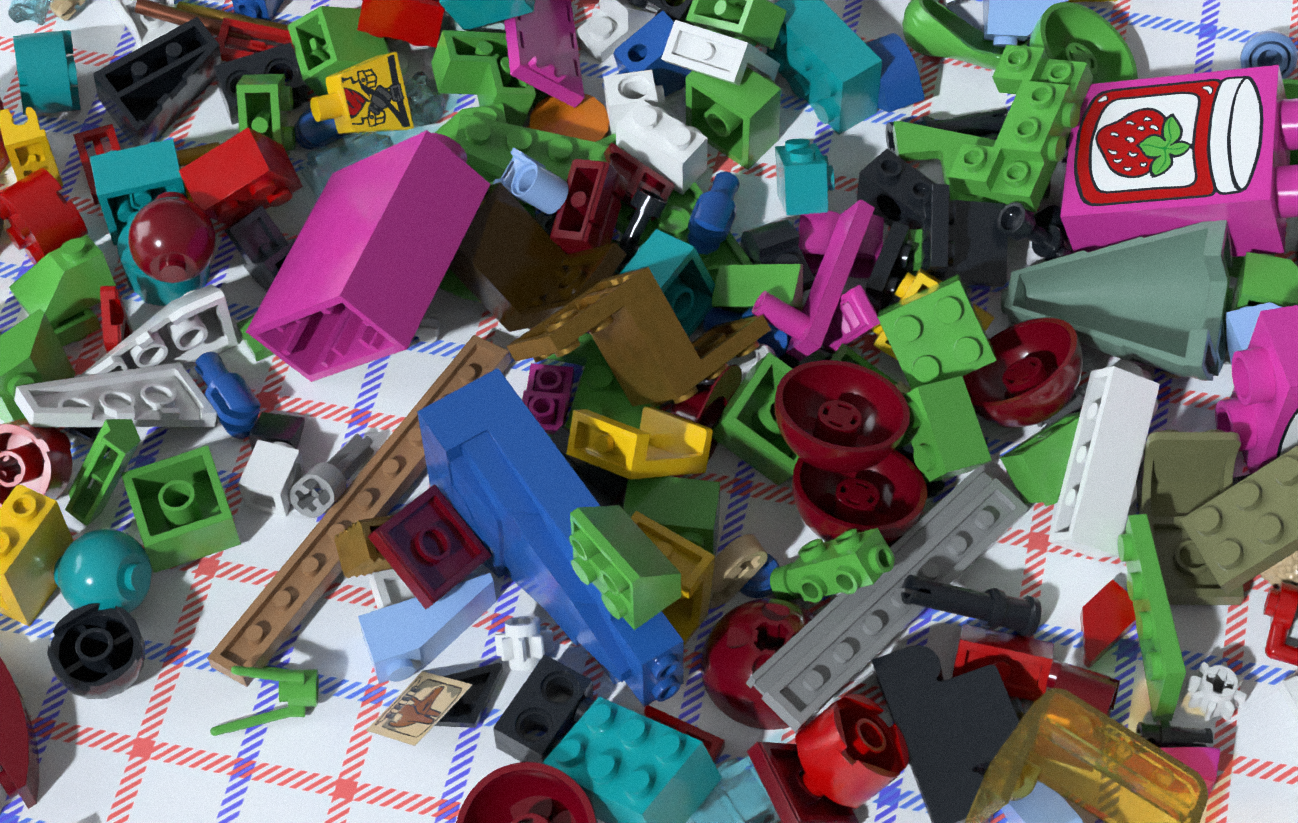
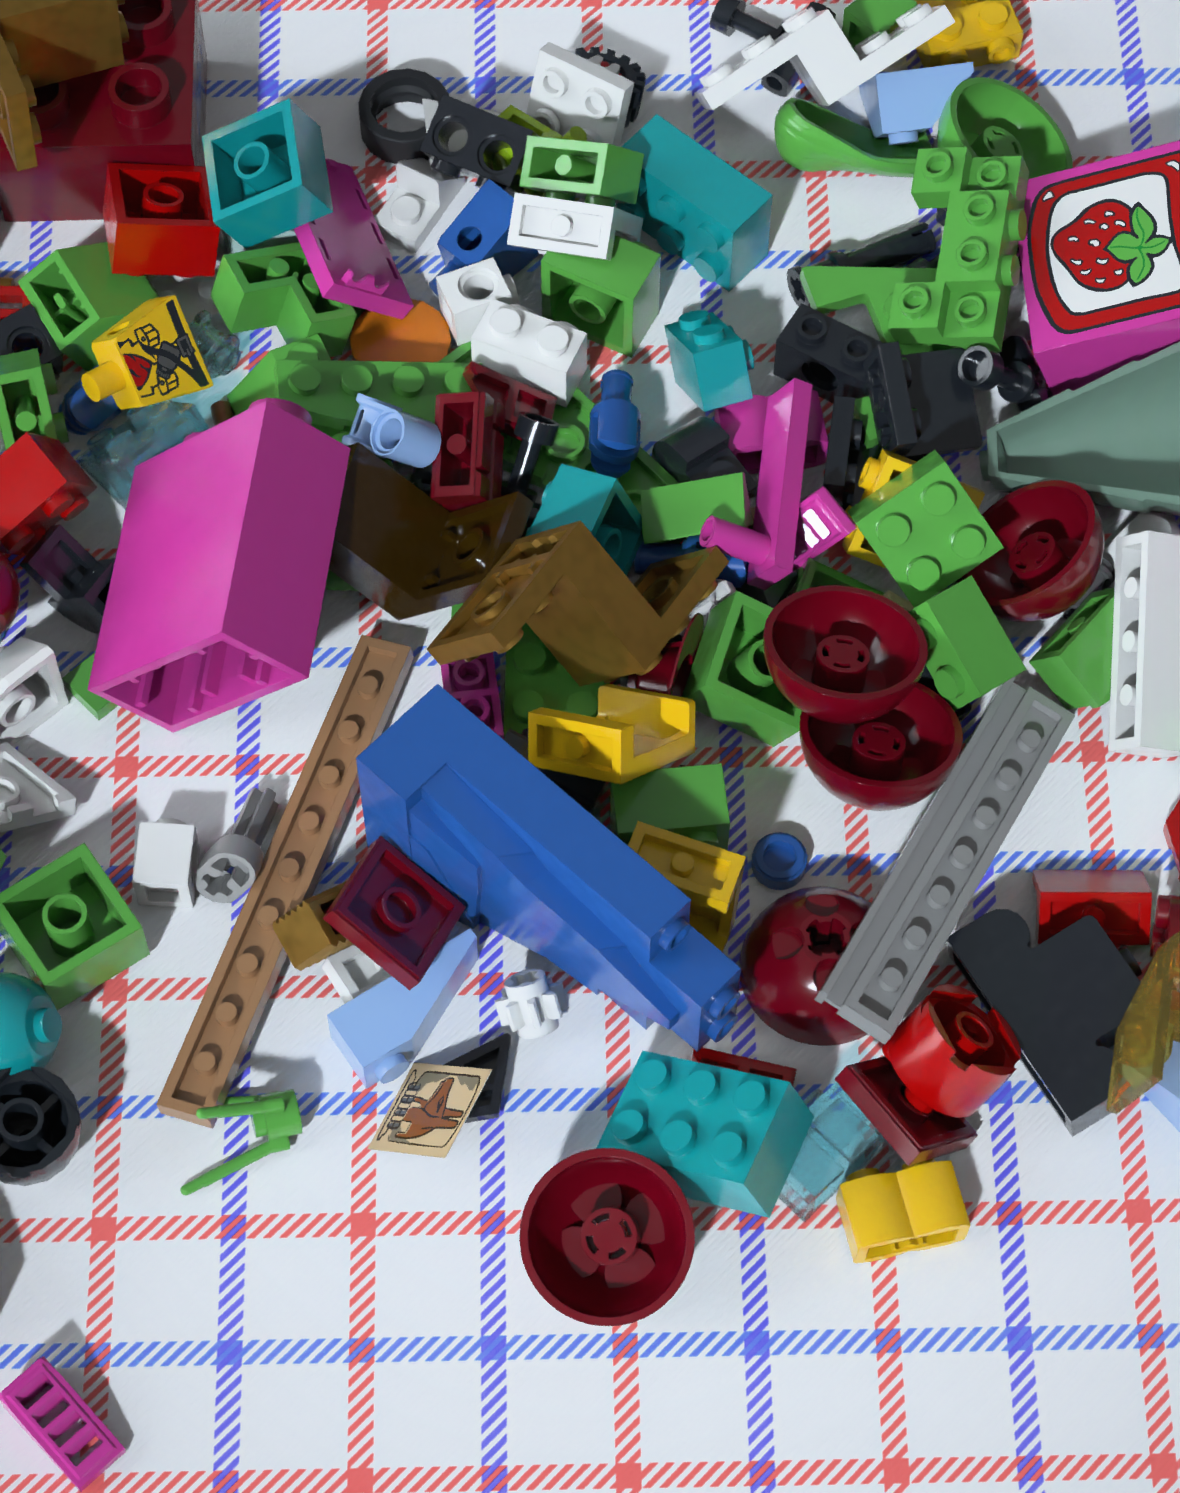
camera: 15 degrees left, 5 degrees up
blue arm [194,352,261,439] -> none
black slope [249,412,305,451] -> none
black brick [493,654,595,763] -> none
bright green slope [569,505,681,630] -> none
tan beam [709,534,768,609] -> none
bright green brick [770,528,895,603] -> none
blue brick [865,33,925,113] -> none
black pin [901,574,1042,637] -> none

